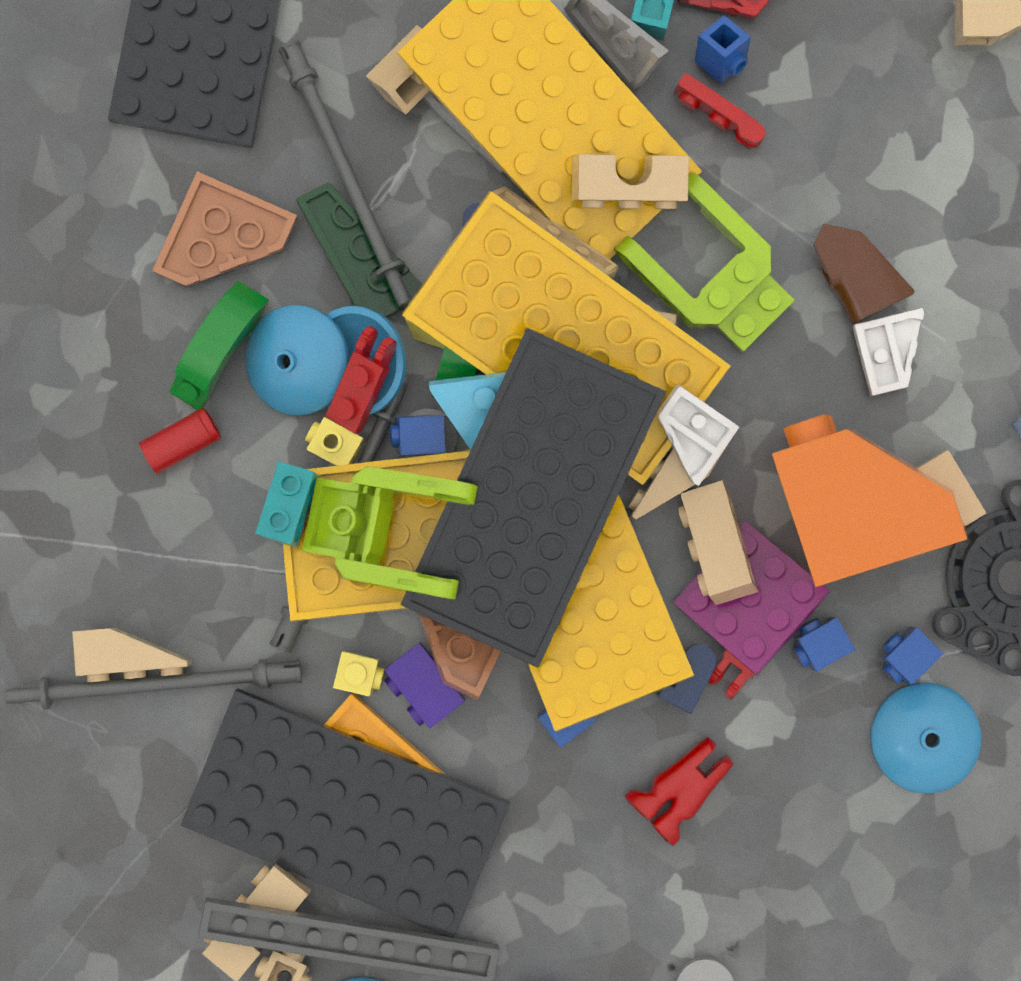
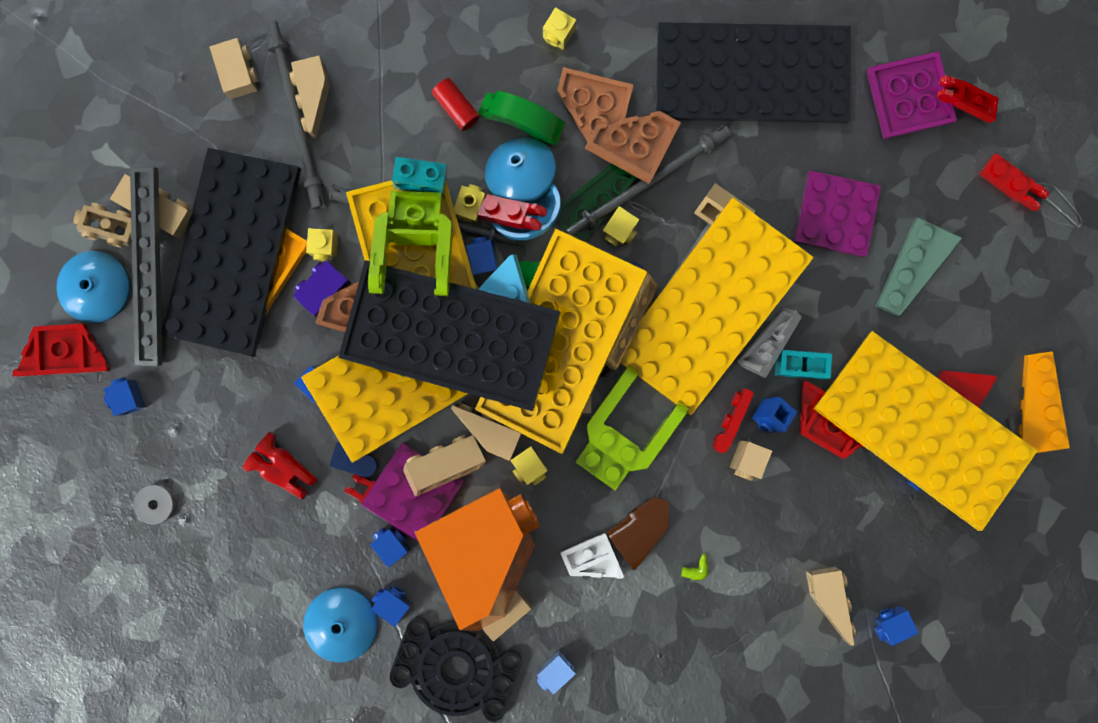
camera: 90 degrees right, 0 degrees up
tan arch [572,154,689,209] -> none
white wing [656,384,739,486] -> none
none -> tan brick [209,38,259,99]
none -> light yellow brick [511,446,548,486]
none -> light yellow brick [543,7,576,50]
none -> nougat plate [585,111,681,184]
none -> light yellow brick [602,206,639,248]
none -> lime animal [681,553,709,580]
none -> tan brick [729,440,772,481]

